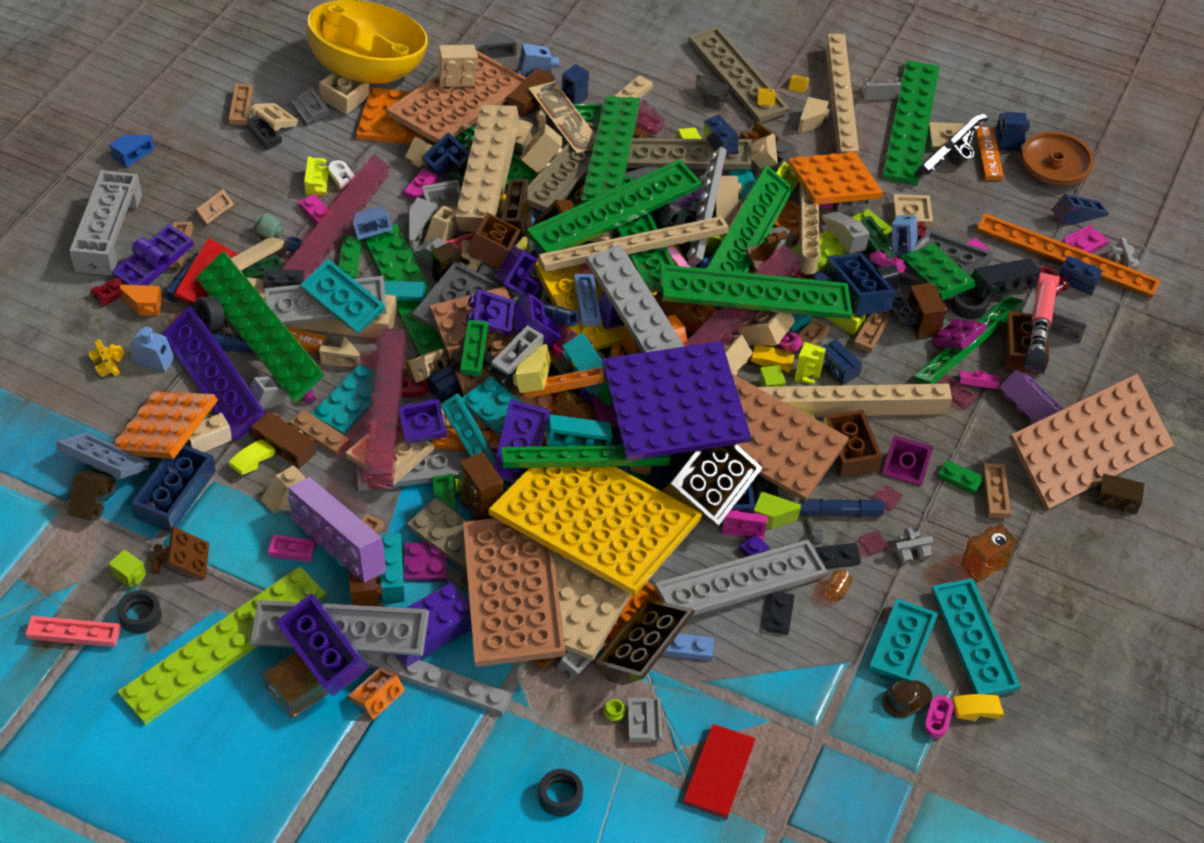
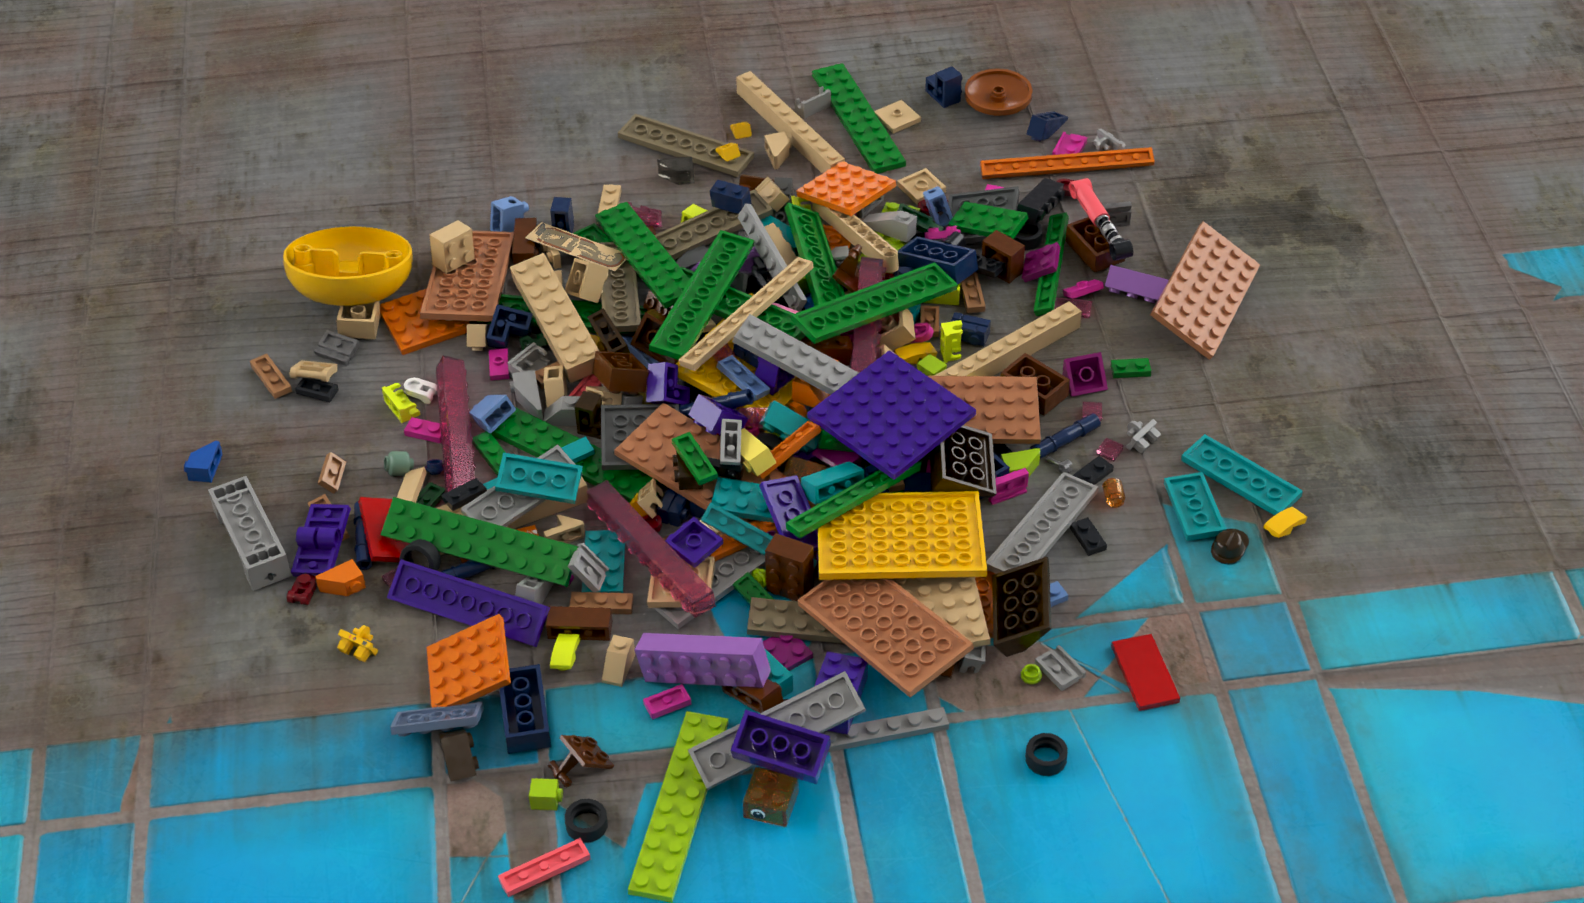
camera: 30 degrees left, 5 degrees down
medium blue torso [131,327,175,372] -> none
tan brick [187,413,232,452] -> none
orange bracket [348,667,404,719] -> none
dark purple plate [465,289,514,336] -> none
dark grey slope [482,30,516,58] -> none
dark purple plate [740,534,770,557] -> none
piece [915,114,988,178] -> none
dark pink plate [924,696,953,739] -> none
clear orange brick [960,523,1018,583] -> none
orange tile [975,127,1003,181] -> none
medium nougat plate [983,463,1011,519] -> none
dark blue brick [1059,256,1103,295] -> none
dark brown brick [1096,473,1145,514] -> none
none -> light grey plate [568,542,609,593]

